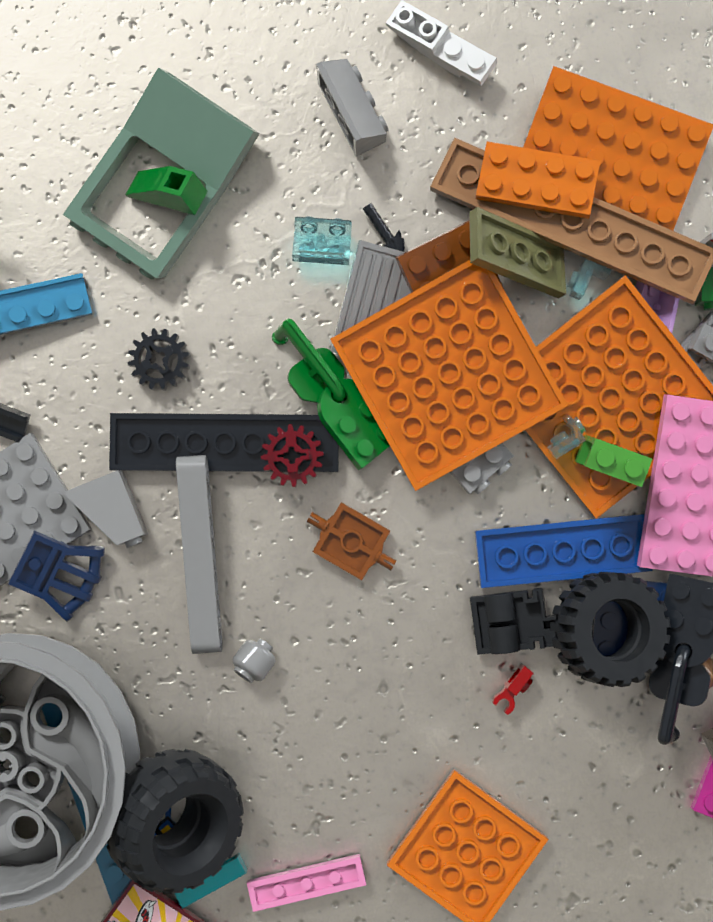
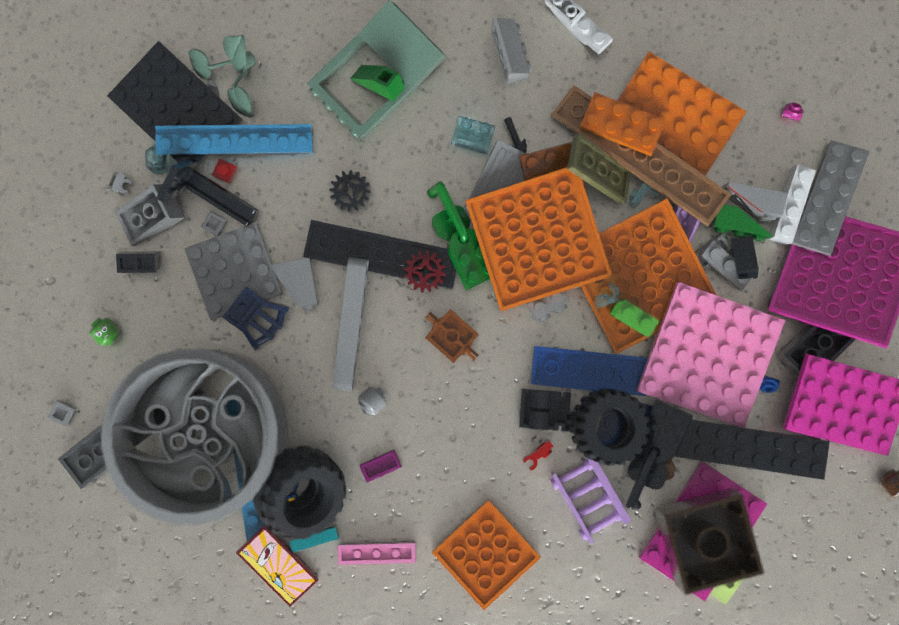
camera: 10 degrees right, 0 degrees up
none -> magenta tile [359,449,402,483]
none -> lavender fence [550,457,631,544]

